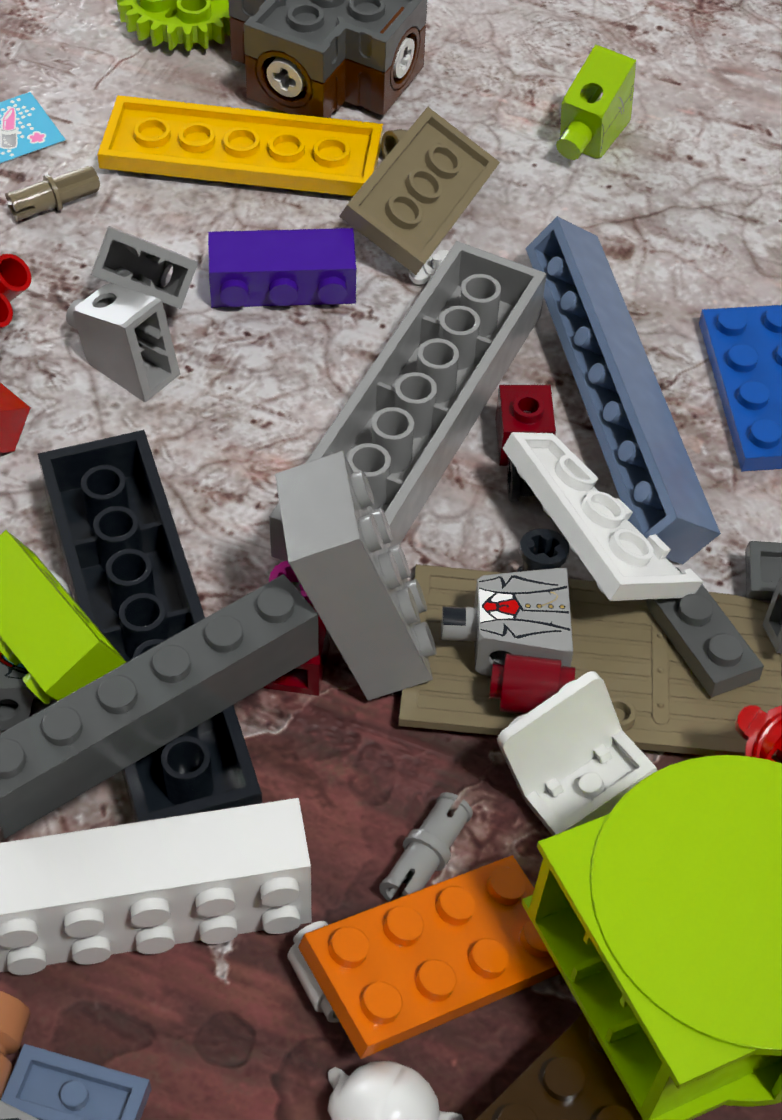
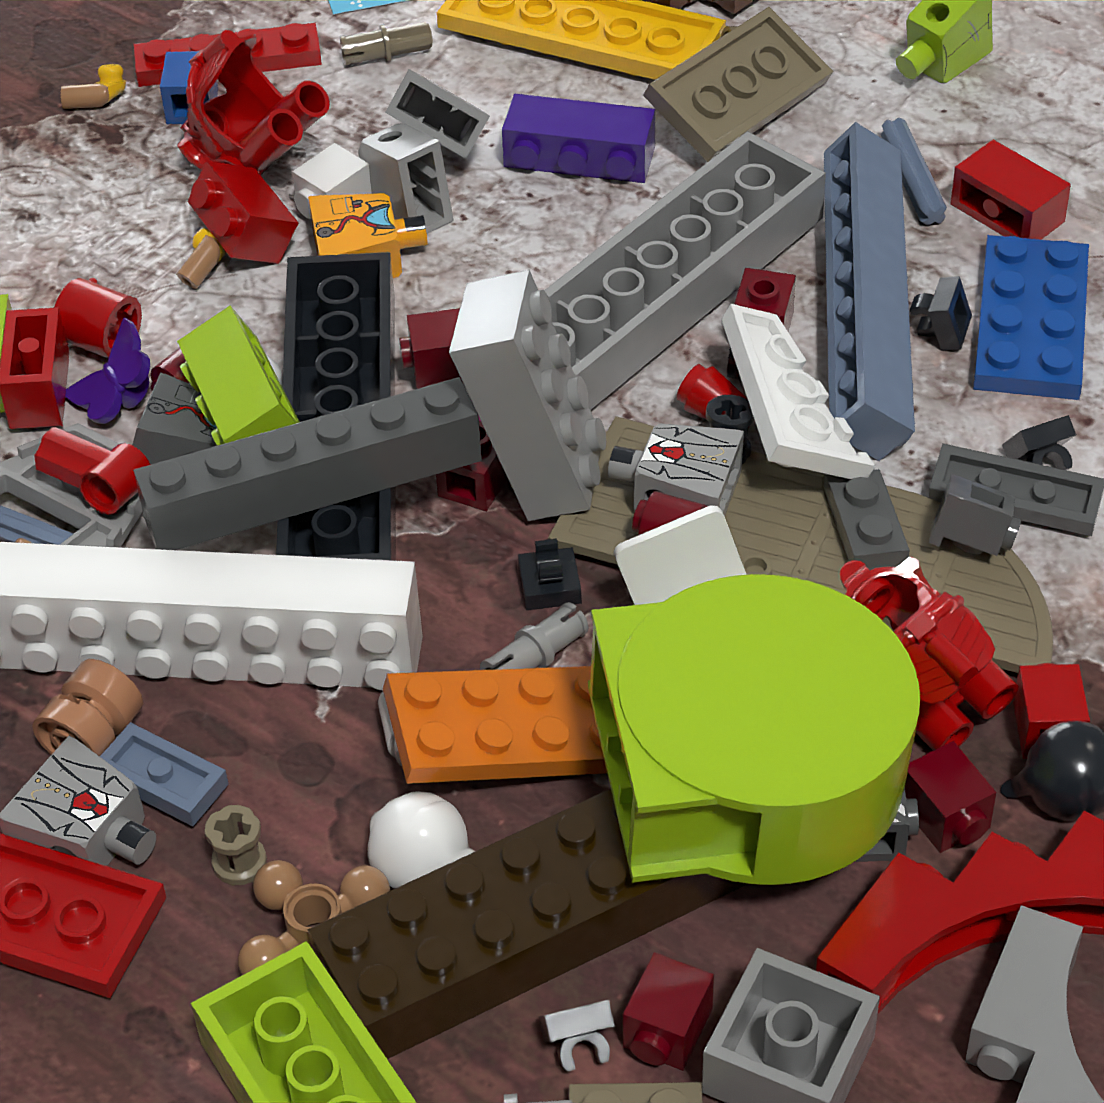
camera: 20 degrees right, 5 degrees down
none -> white brick [292,143,372,219]
none -> light orange torso [308,193,428,279]
none -> dark red brick [399,308,463,389]
none -> black tile [518,538,582,611]
none -> red cone [676,364,755,428]
none -> sand blue axle [881,118,947,225]
none -> black tile [910,276,972,351]
none -> red brick [950,139,1071,240]

